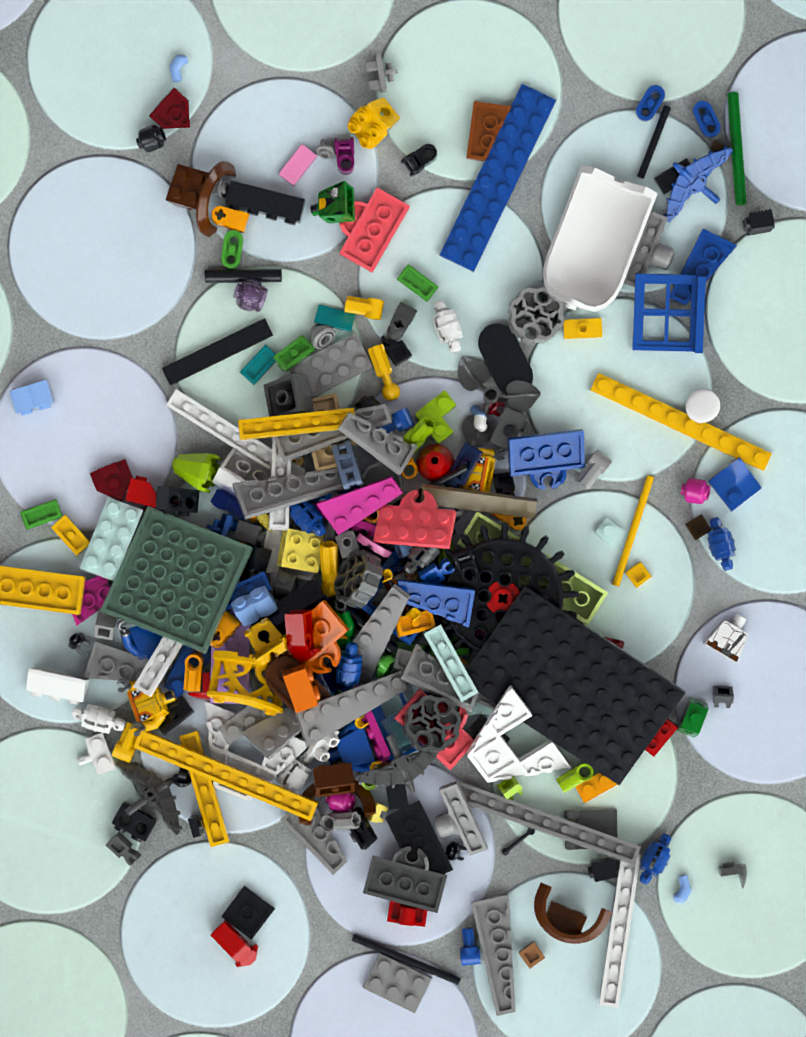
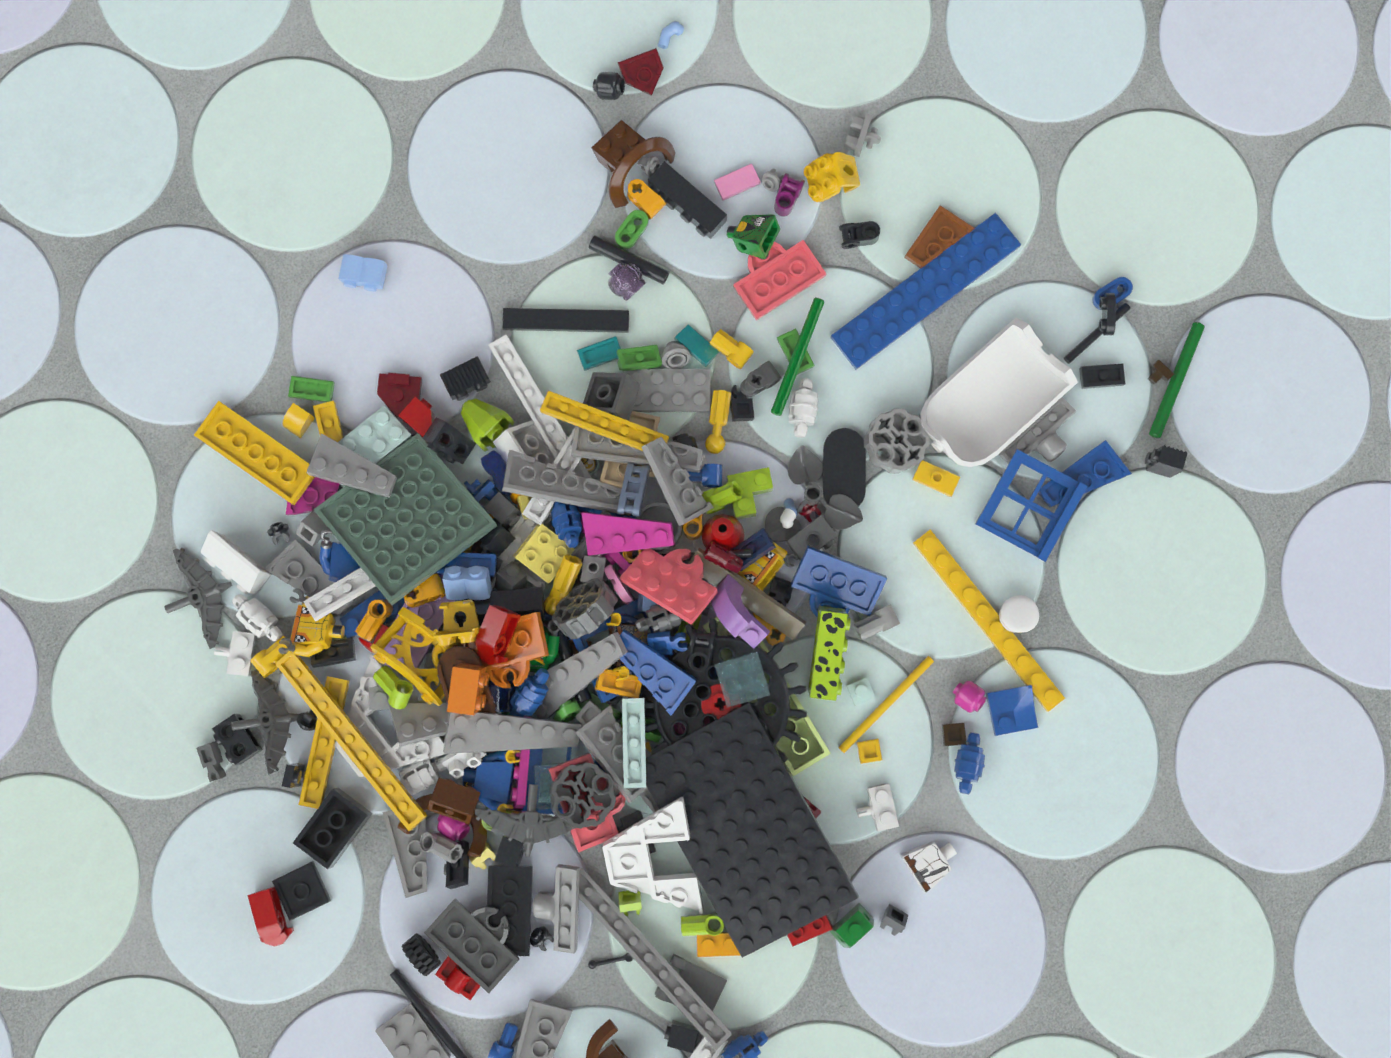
camera: 30 degrees right, 5 degrees down
bar [663,146,733,223] -> none
blue plate [692,101,721,138] -> none
none -> dark grey bar [164,548,232,649]
none -> yellow brick [282,403,315,439]
none -> black brick [293,788,373,869]
none -> light grey wing [307,433,397,498]
none -> lime piece [373,665,414,709]
none -> black tyre [401,933,441,976]
none -> black brick [440,356,491,401]
none -> dark red hinge [703,541,743,573]
none -> medium lavender arch [711,574,770,648]
none -> clear light blue plate [715,652,770,707]
none -> green axle [771,297,824,416]
none -> lime brick [808,606,851,701]
none -> white plate [856,783,899,831]
none -> black plate [1099,293,1116,336]

